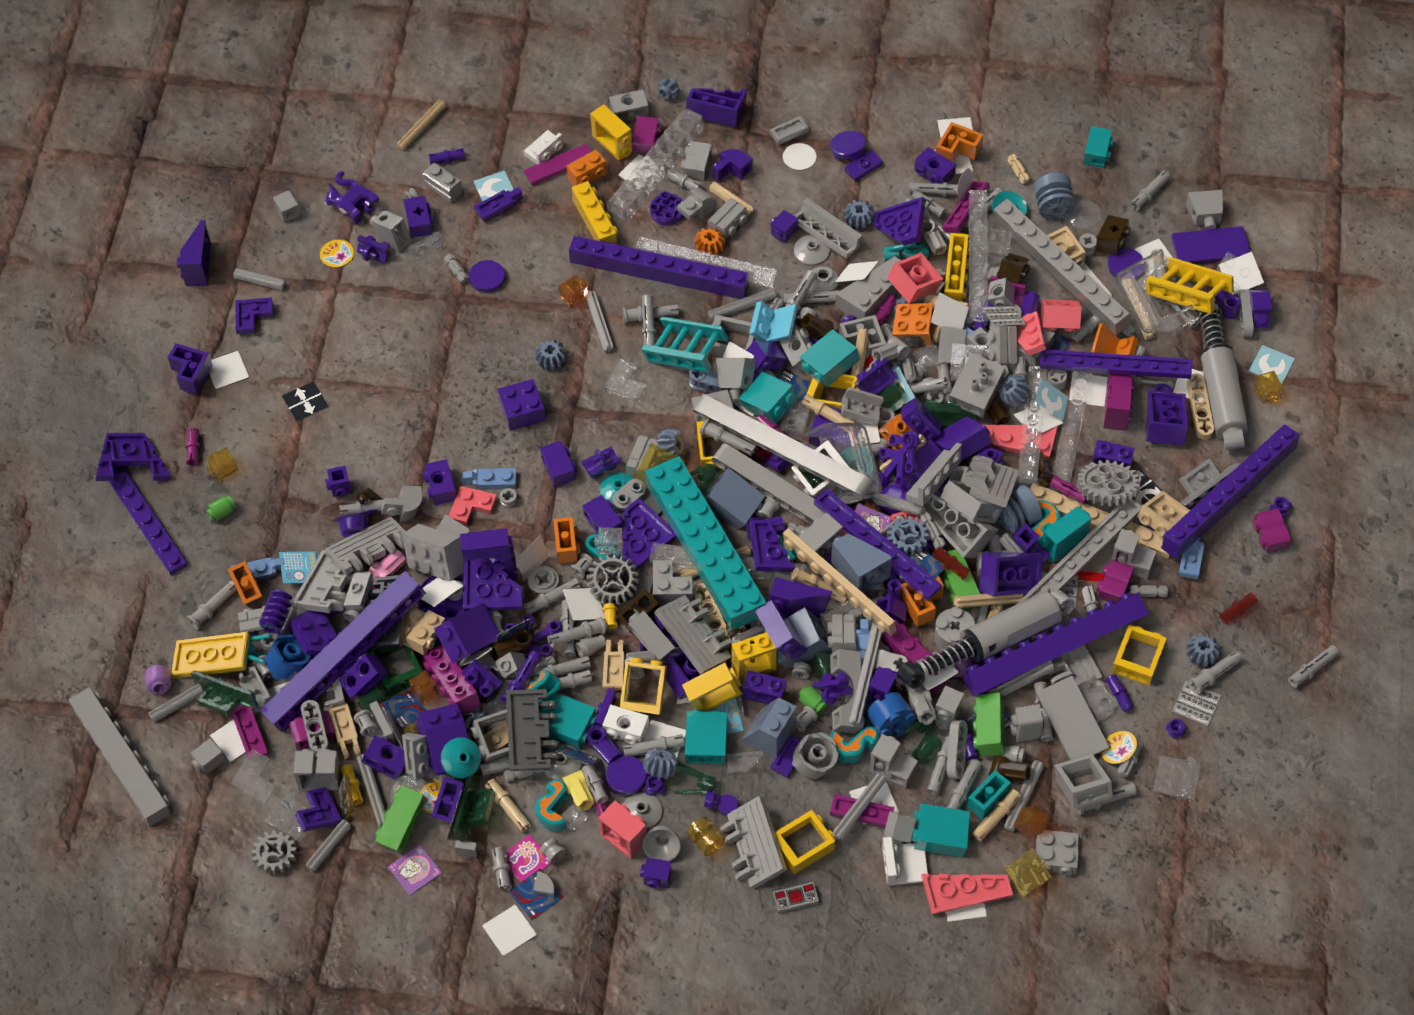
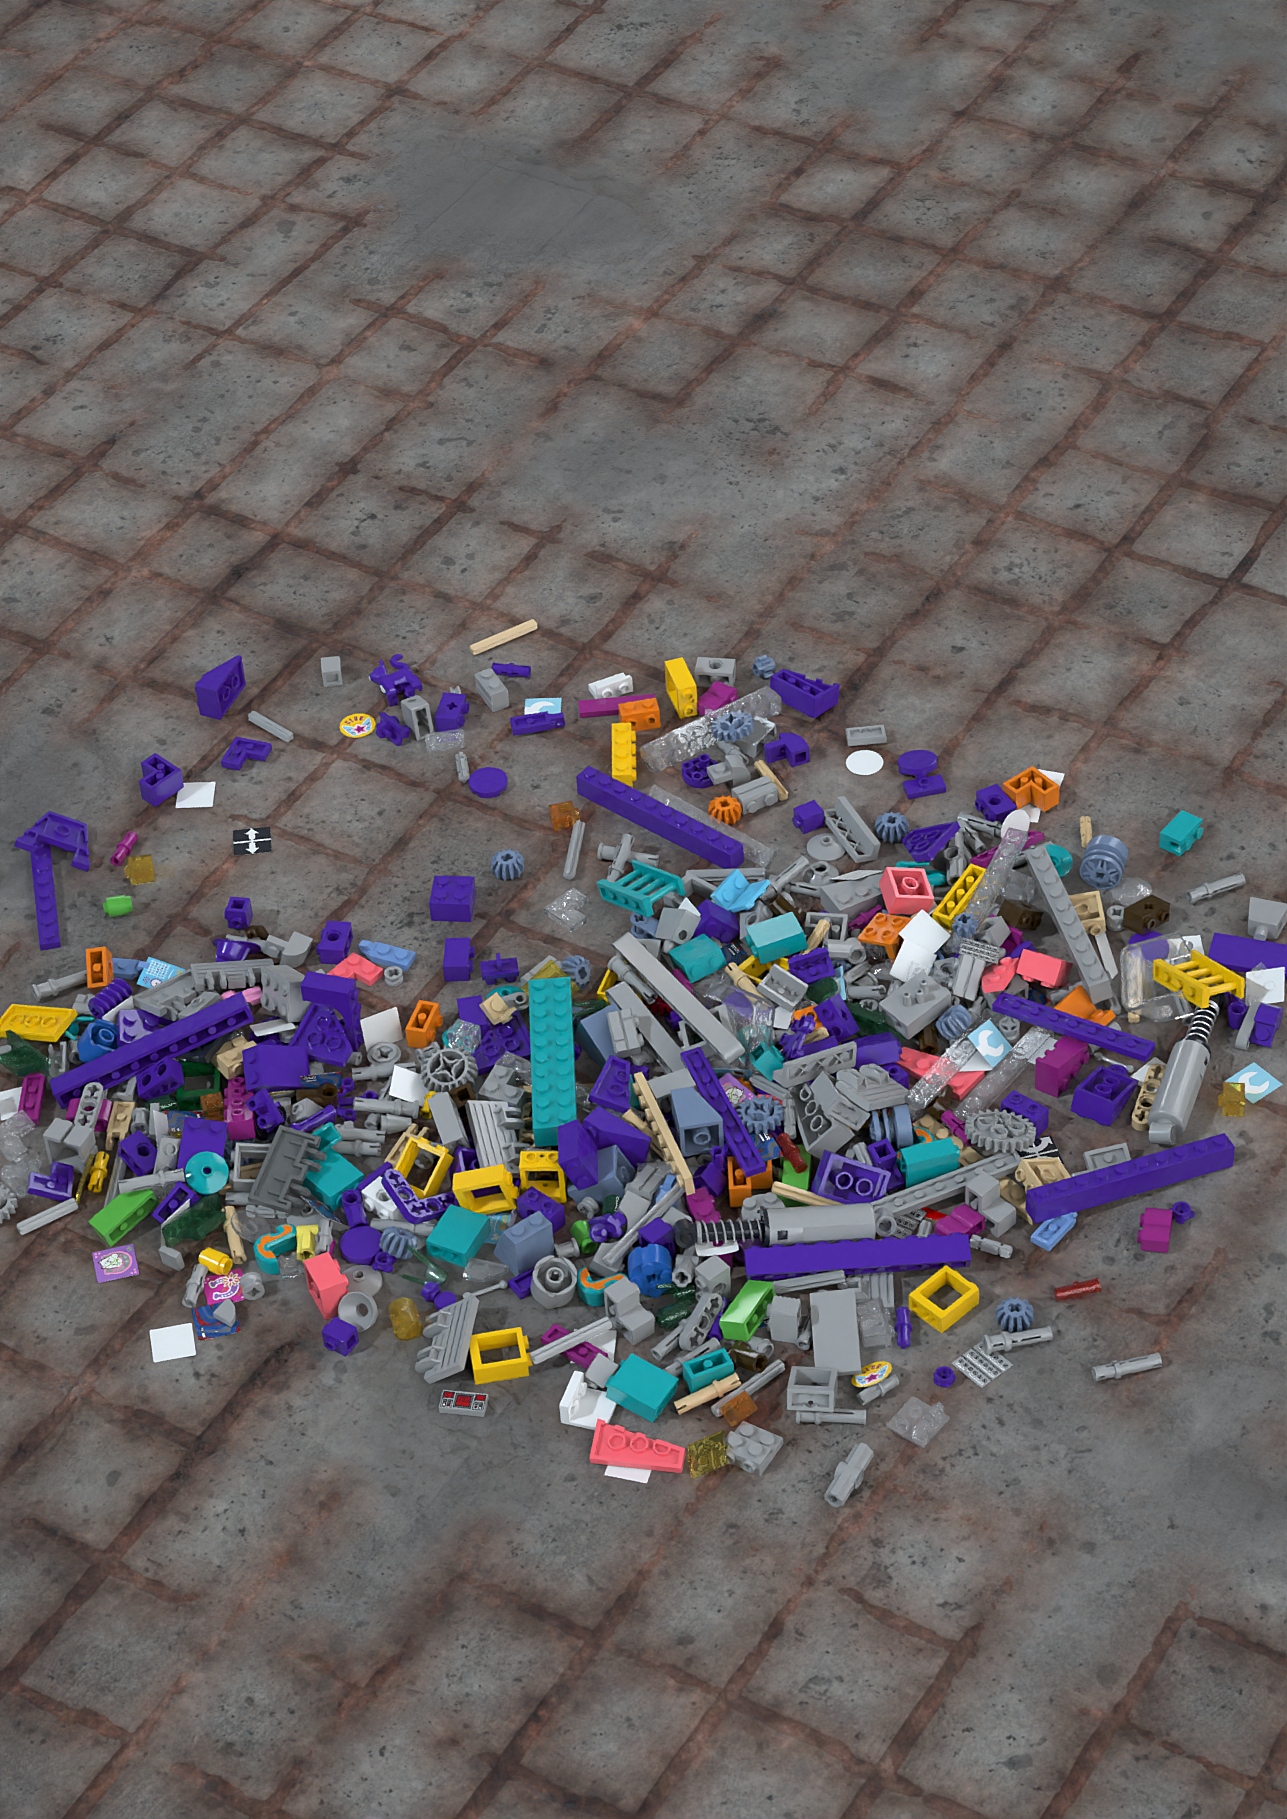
camera: 25 degrees right, 15 degrees down
none -> light grey pin [118,1168,185,1195]
none -> yellow brick [198,1247,233,1275]
none -> clear dish [231,1210,272,1243]
none -> dark purple beam [381,1169,459,1224]
none -> light grey hinge [463,1280,507,1299]
none -> tan bracket [479,992,516,1025]
none -> light grey brick [607,1008,644,1058]
none -> sand blue gear [711,710,755,743]
none -> teal brick [748,1041,785,1082]
none -> light grey piece [824,1443,873,1508]
none -> sand blue gear [952,913,978,938]

